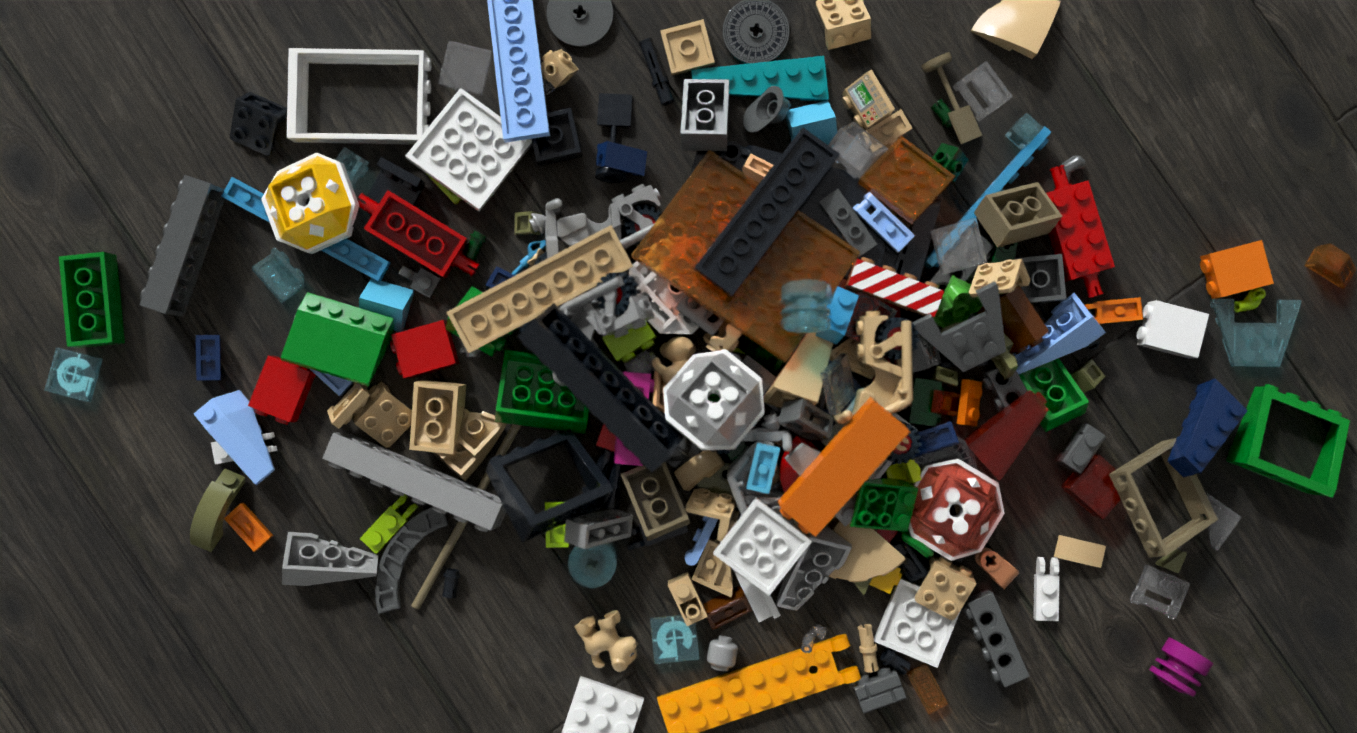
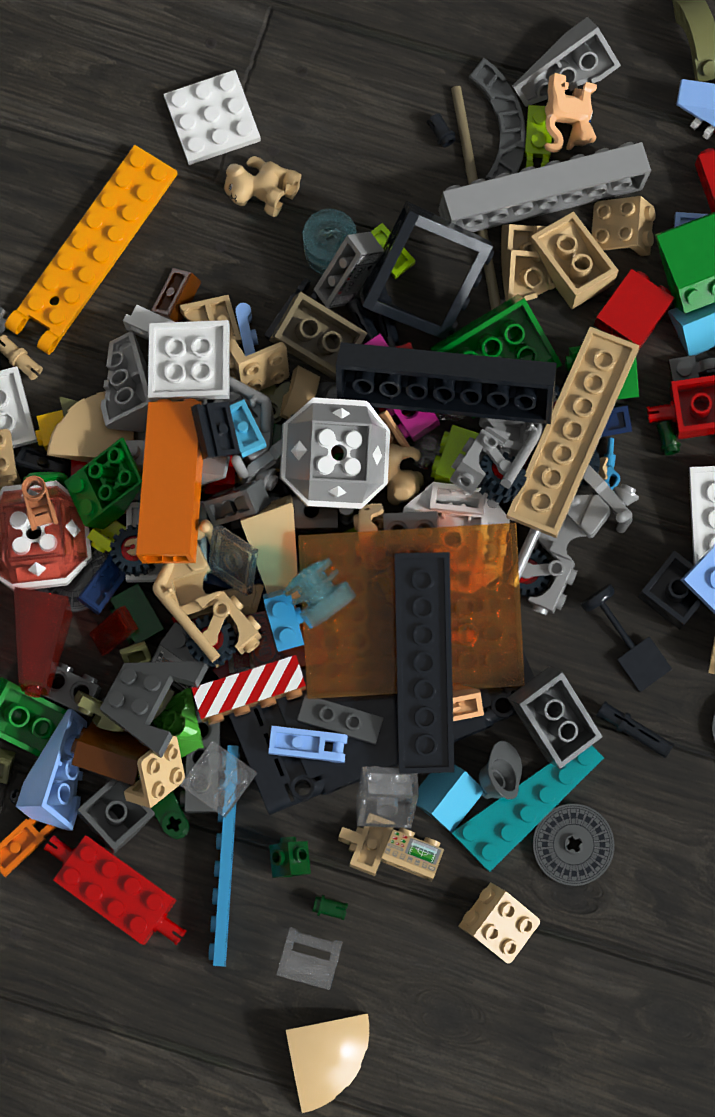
camera: 140 degrees right, 10 degrees down
orange plate [224,503,274,552] -> none
tan plate [327,382,370,429] -> none
olive slope [514,211,542,235] -> none
dark blue hinge [596,141,647,176] -> none
clear light blue tile [650,615,699,664] -> none
tan plate [660,19,715,76] -> none
tan slope [668,572,708,626] -> none
light grey head [707,636,738,671] -> none
clear arm [801,624,827,653] -> none
clear orange plate [858,136,955,224] -> none
dark tan piece [921,52,982,144] -> none
orange plate [957,379,982,426] -> none
dark tan brick [974,182,1063,247] -> none
clear light blue brick [1005,113,1044,150] -> none
dark grey arm [1061,155,1086,184] -> none
none -> nougat piece [22,476,59,531]
none -> black plate [191,401,240,460]
none -> light nougat animal [544,73,597,153]

